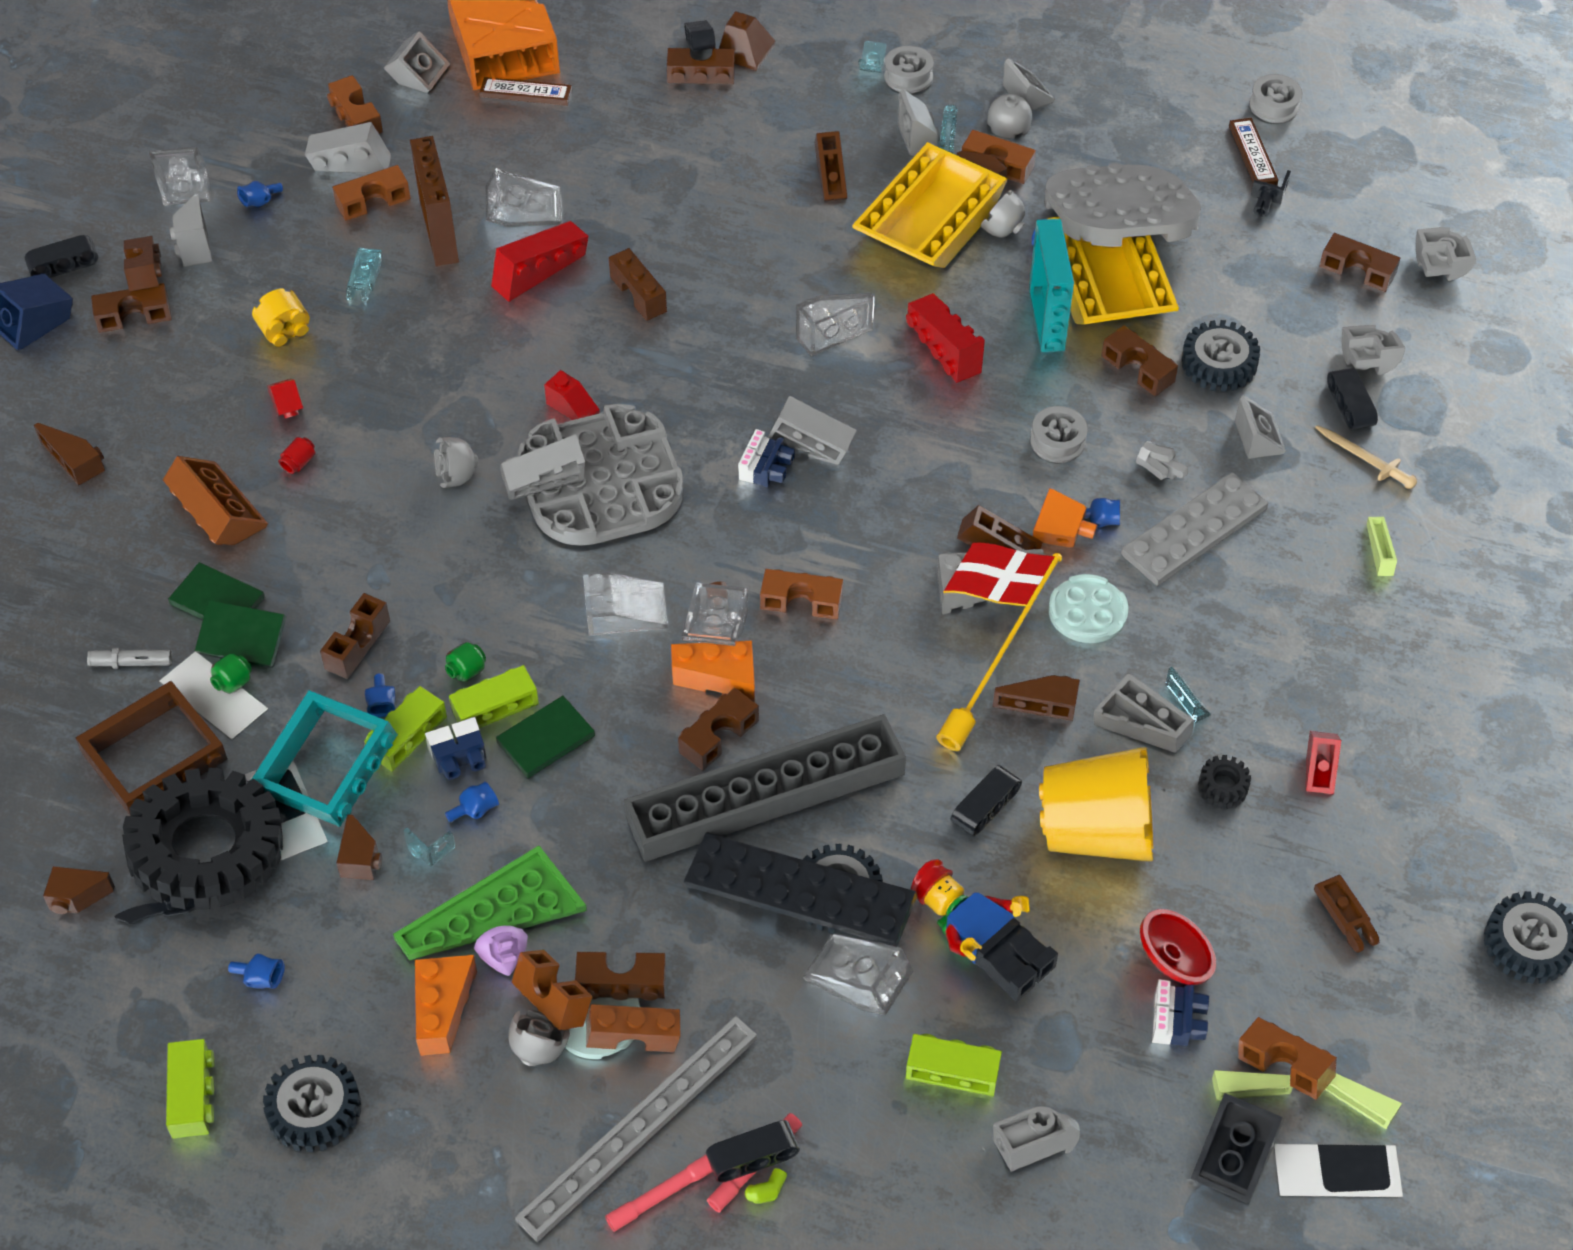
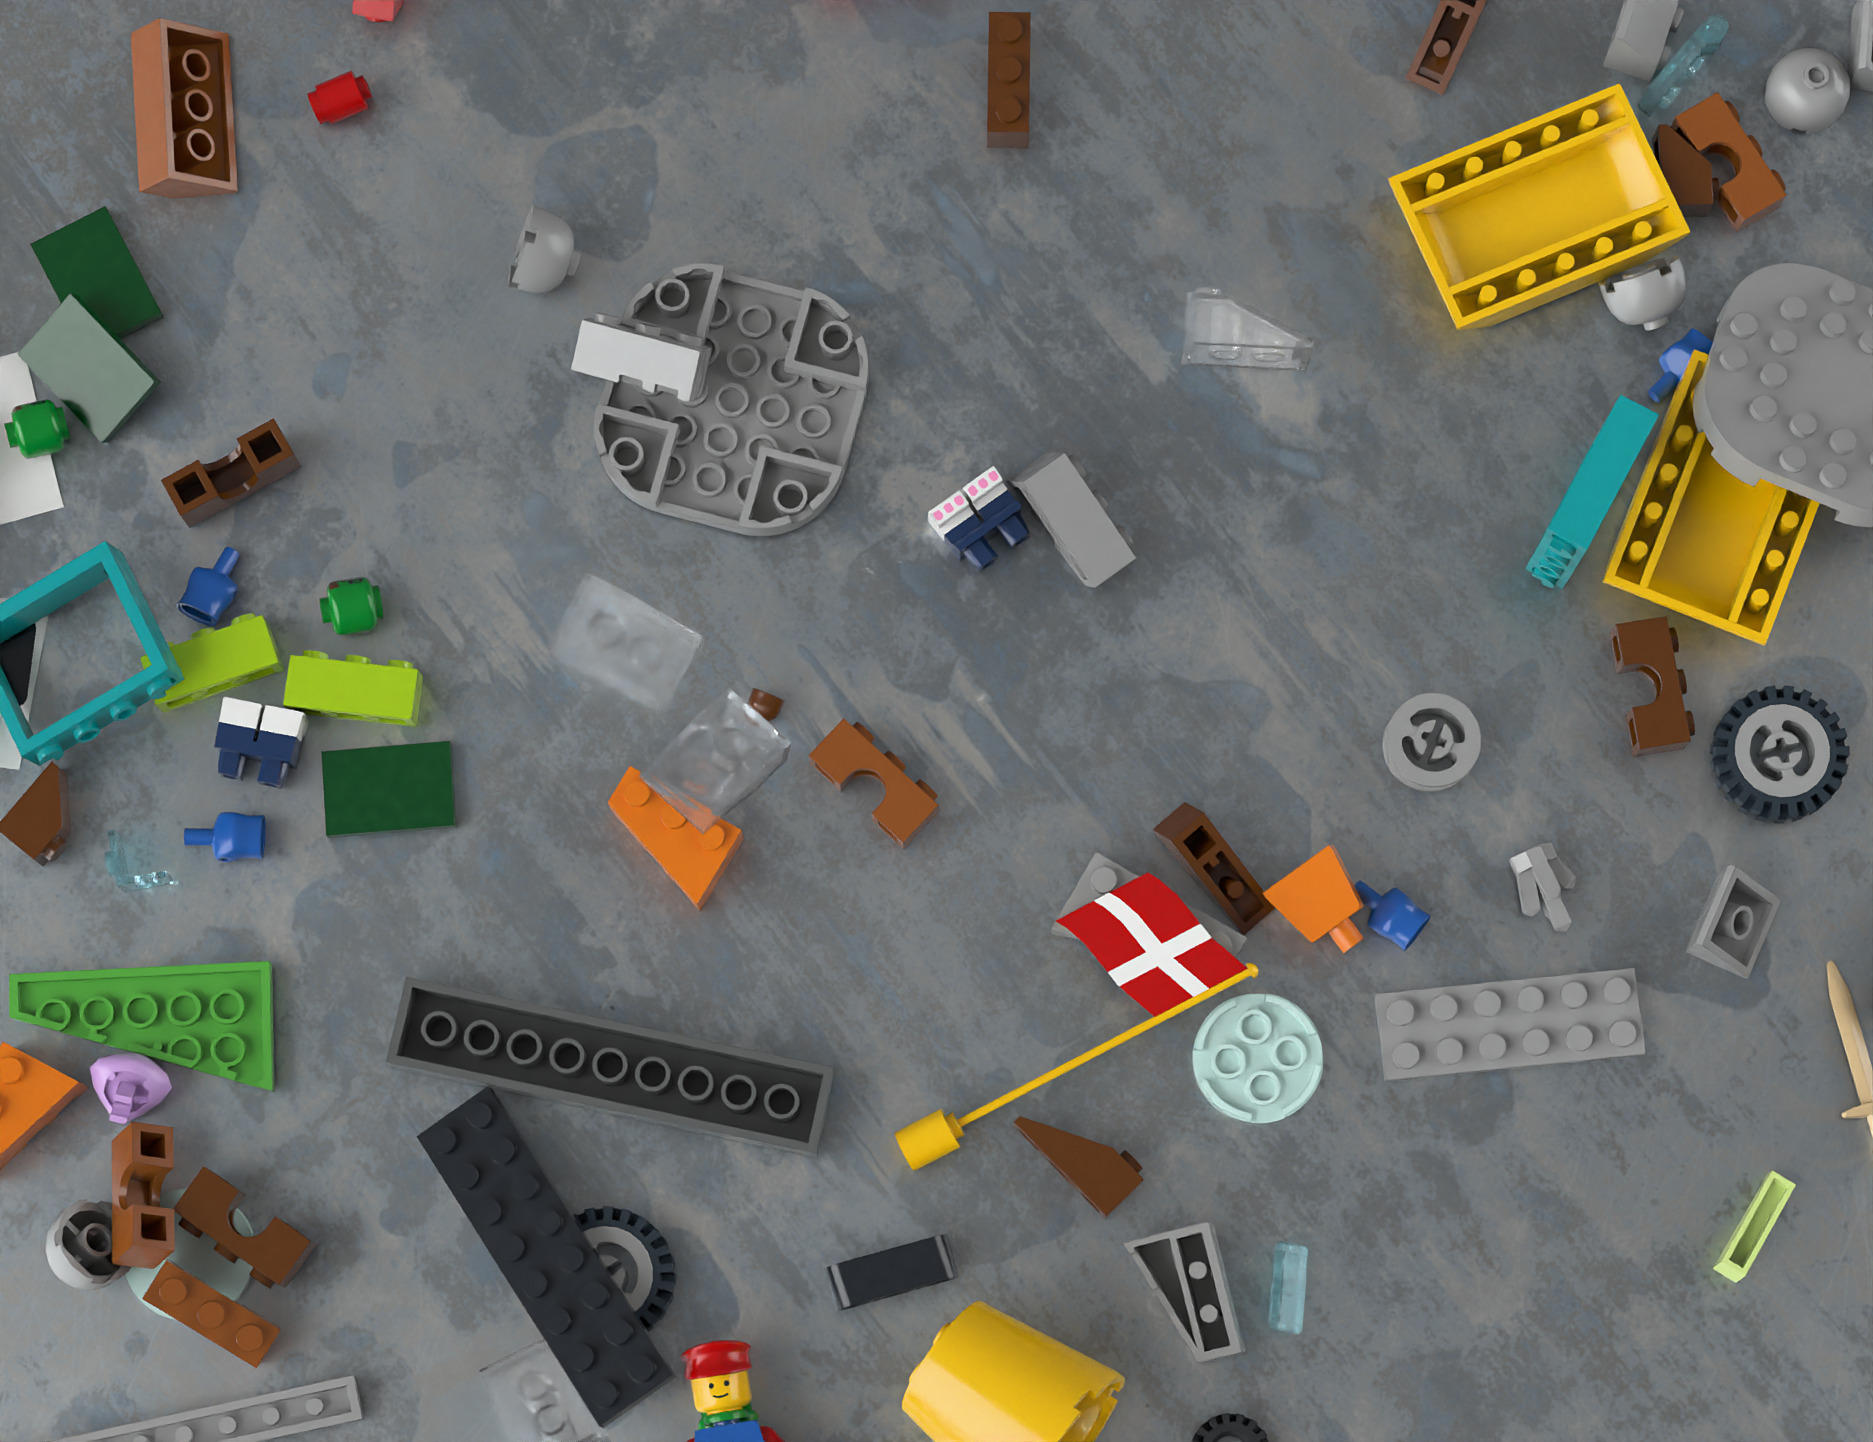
camera: 35 degrees right, 25 degrees up
red slope [544,370,600,420] -> none
reddish brown arch [678,687,759,771] -> none
red wedge [906,293,985,383] -> none

